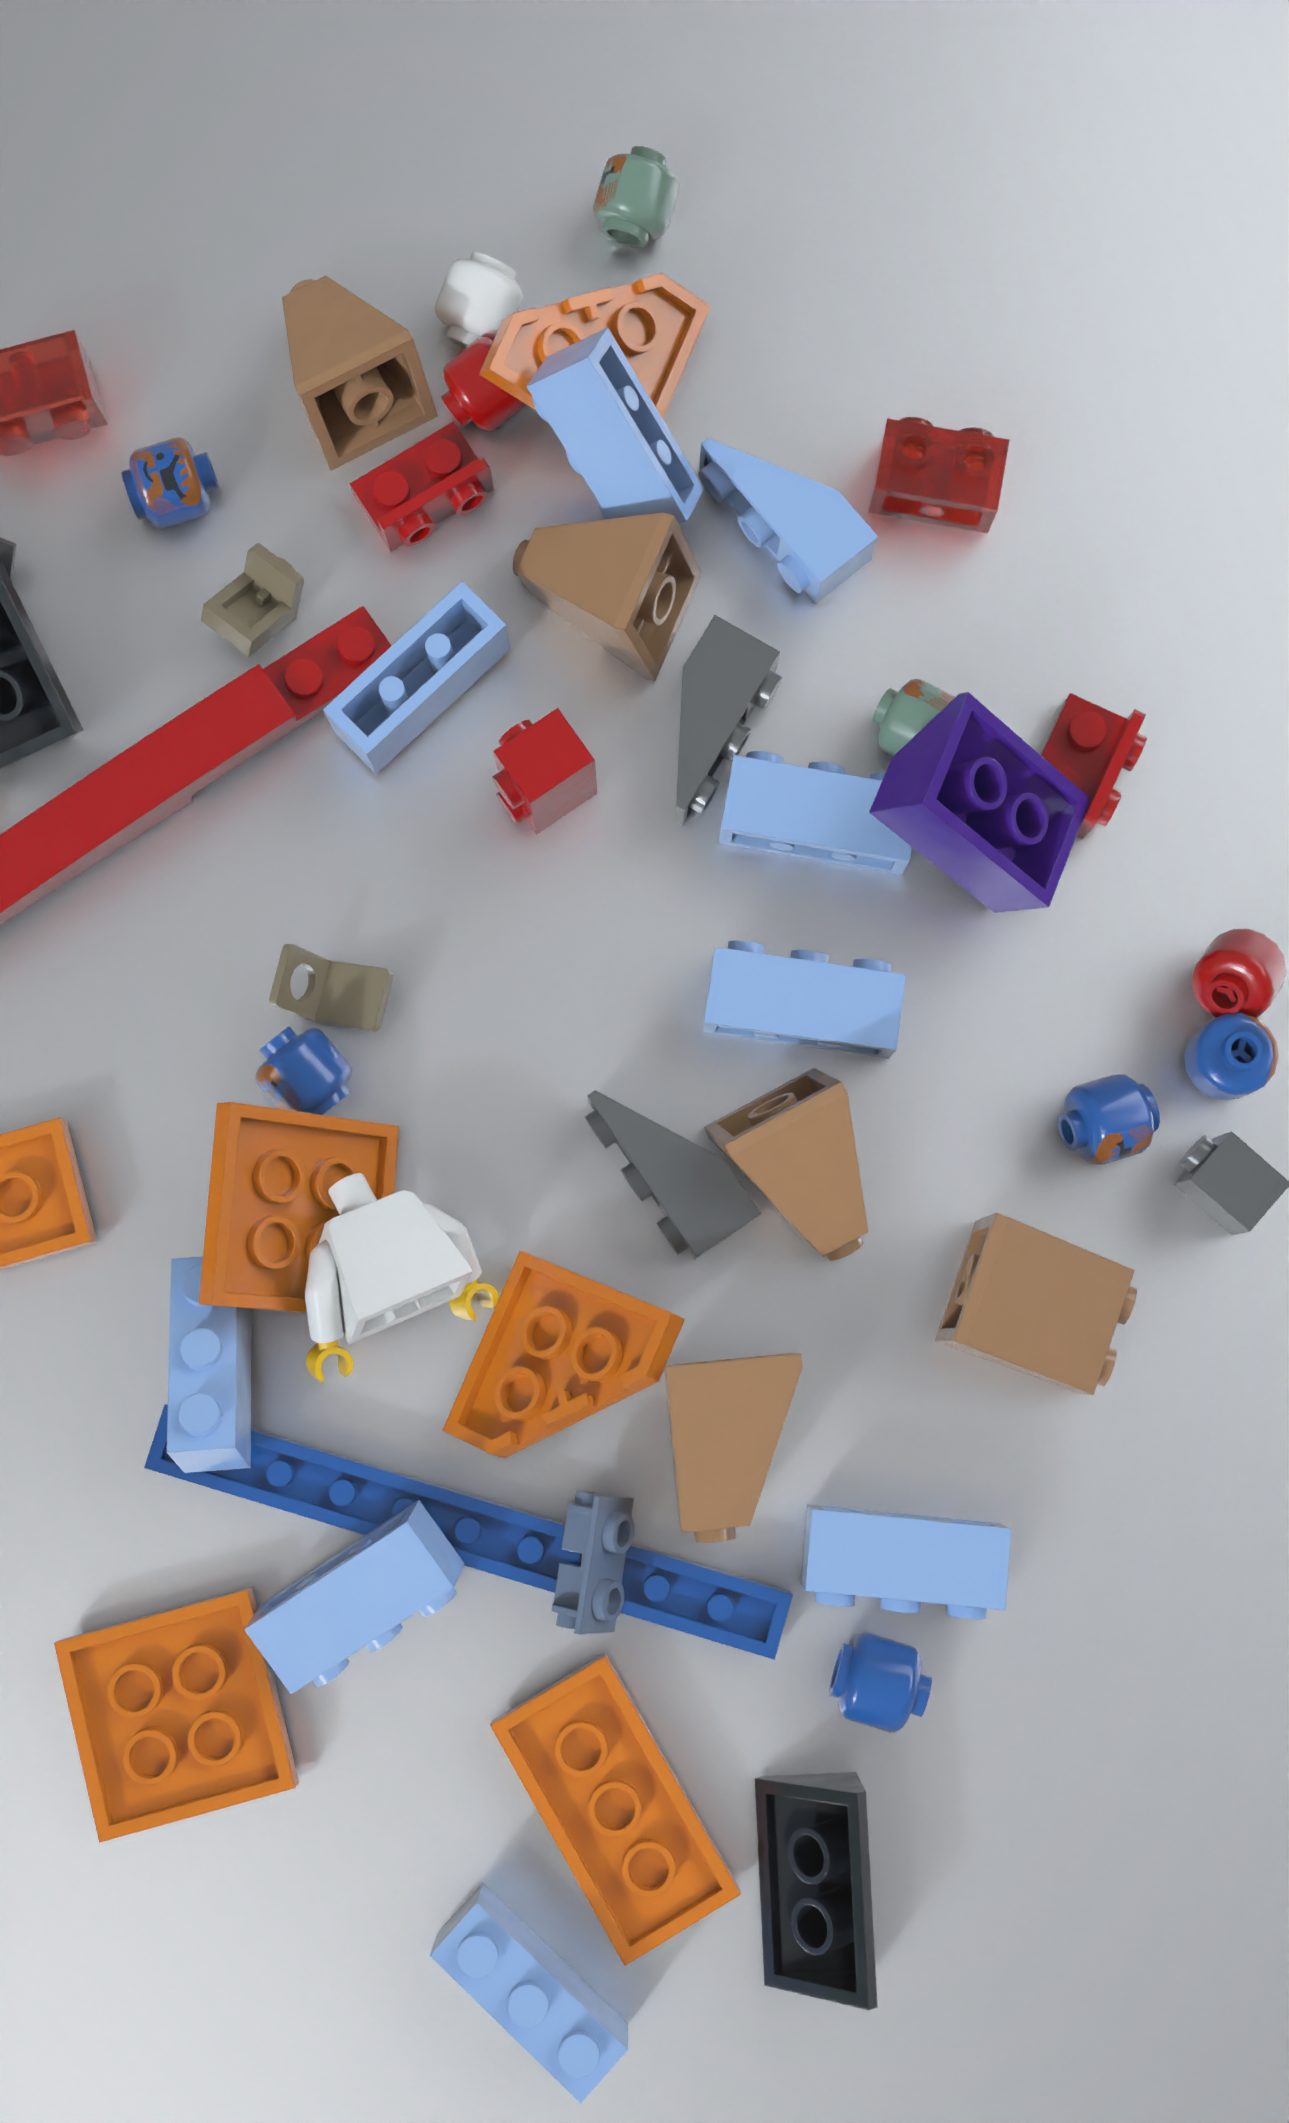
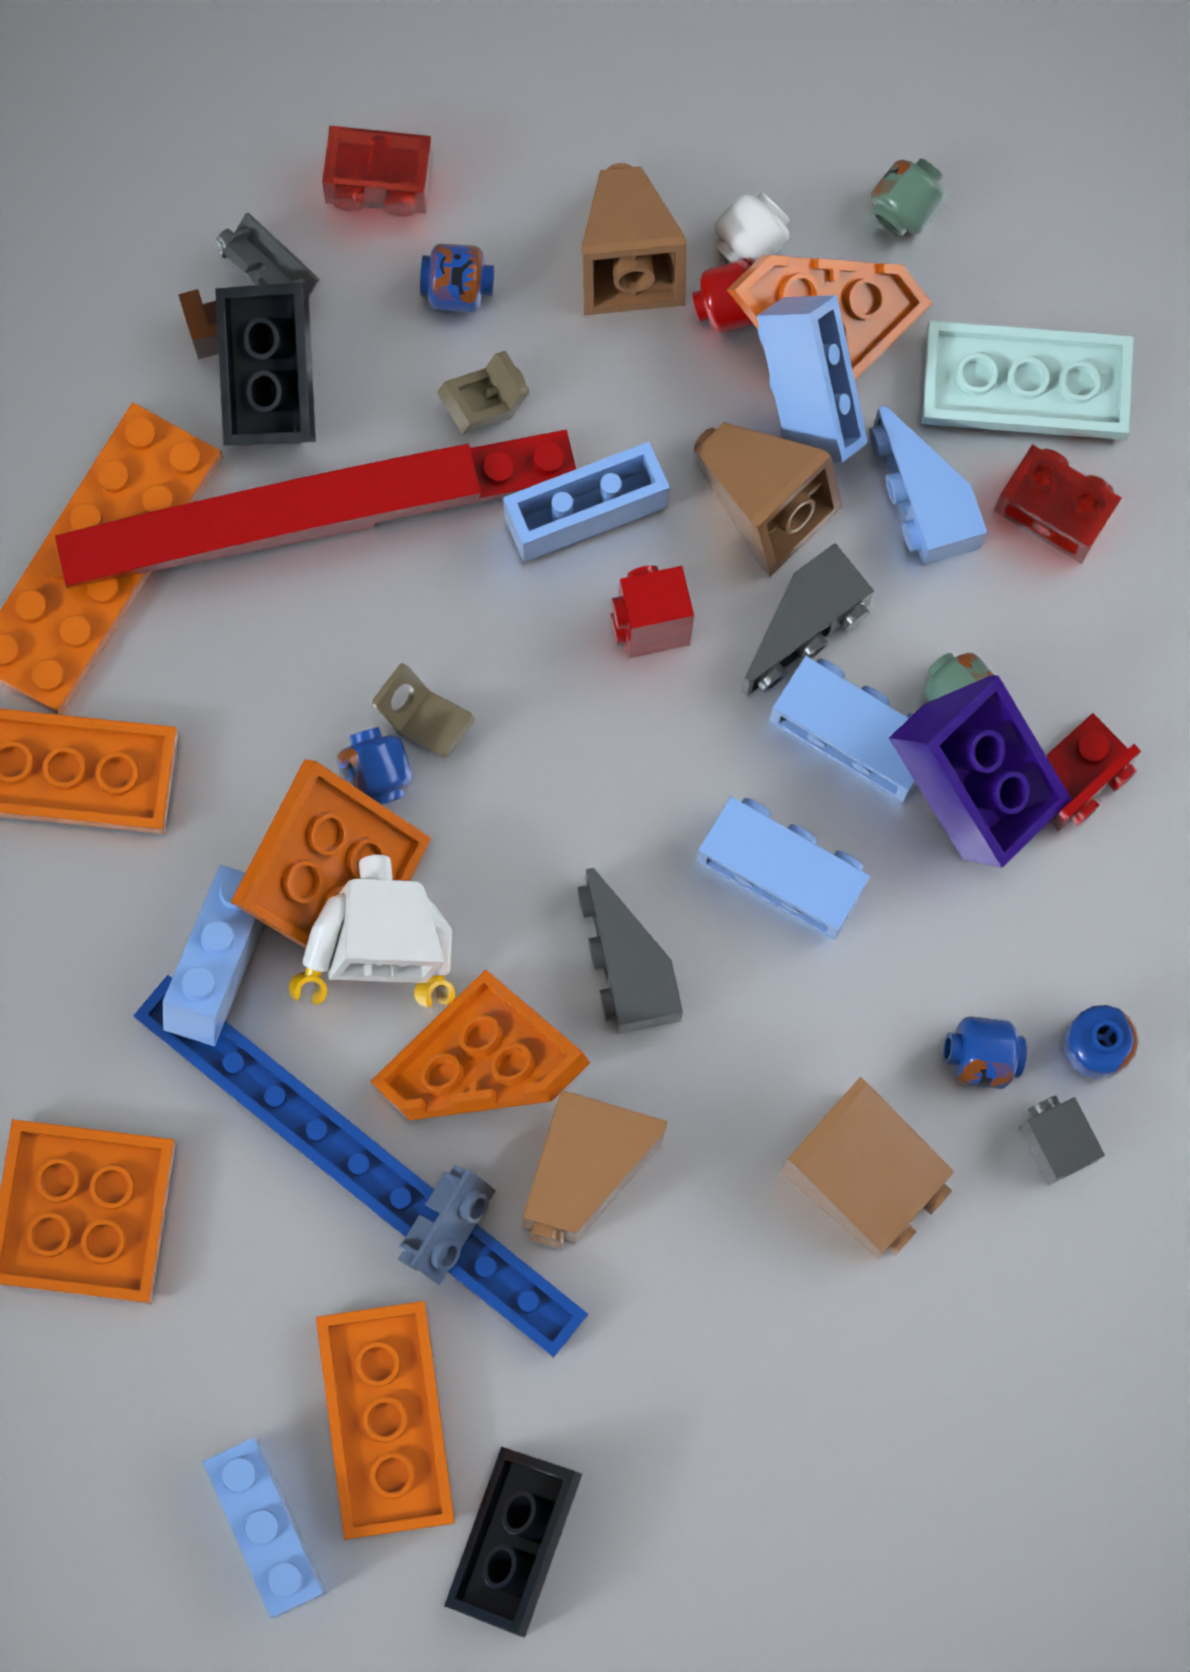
camera: 20 degrees right, 5 degrees down
light blue brick [244,1500,465,1694] -> none
red bracket [350,421,494,552] -> none
medium nougat slope [704,1068,868,1261] -> none
light blue brick [800,1504,1011,1620] -> none
blue head [829,1633,932,1733] -> none
red head [1191,929,1287,1018] -> none
none -> light aqua plate [921,320,1134,440]

